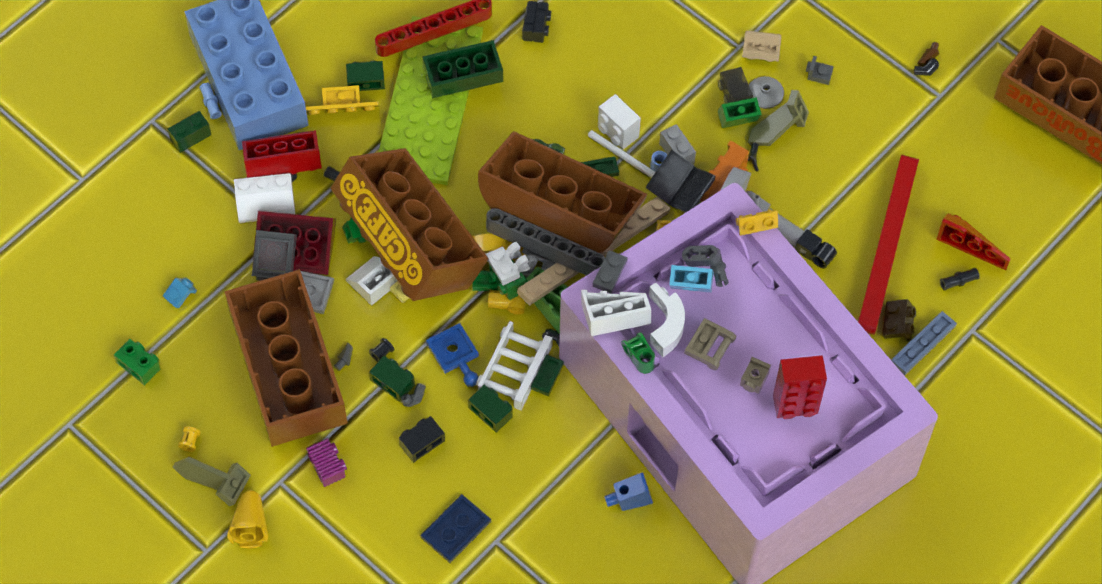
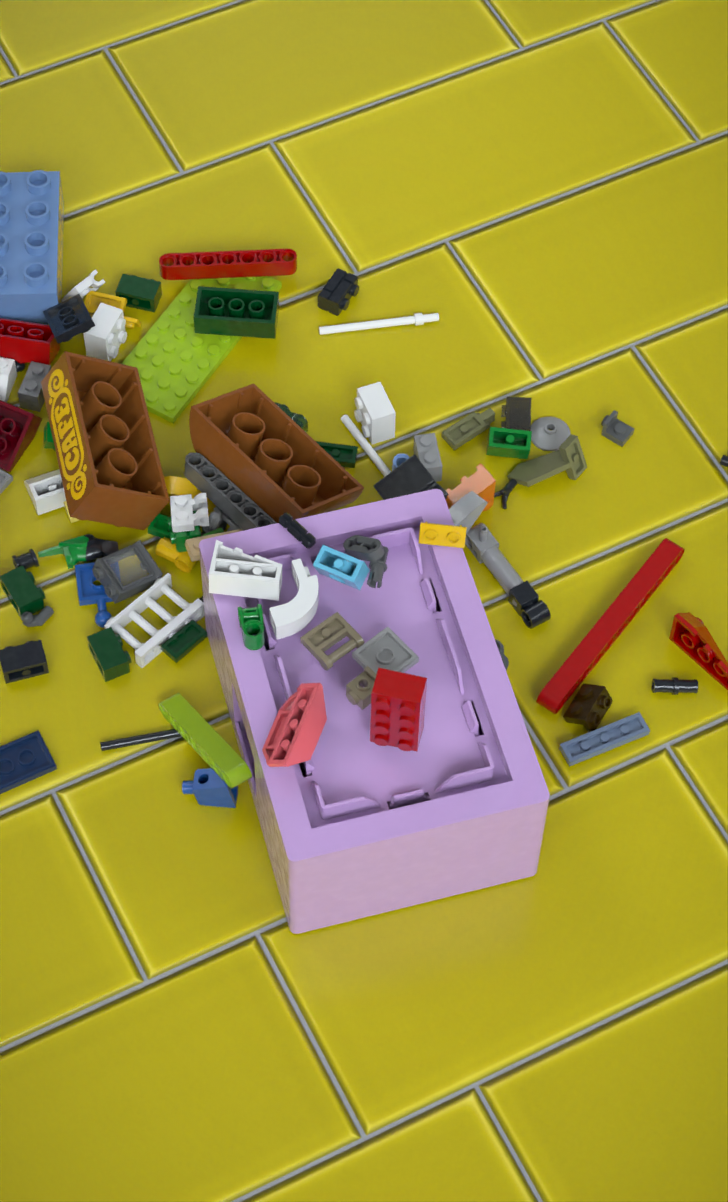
camera: 20 degrees right, 5 degrees down
dark grey plate [593,250,628,294] -> none
tan bracket [742,31,781,62] -> none
none -> flat silver brick [18,361,51,412]
none -> animal [38,534,119,569]
none -> black plate [43,294,95,344]
none -> white plate [61,269,105,302]
none -> white brick [83,303,127,362]
none -> dark grey window [92,540,163,604]
none -> black bar [100,729,181,751]
none -> lime beam [158,693,252,789]
none -> coral wedge [262,683,327,767]
none -> black axle [279,512,316,549]
none -> white bar [319,313,439,335]
none -> light grey tile [352,627,419,674]
none -> olive hinge [442,408,495,450]

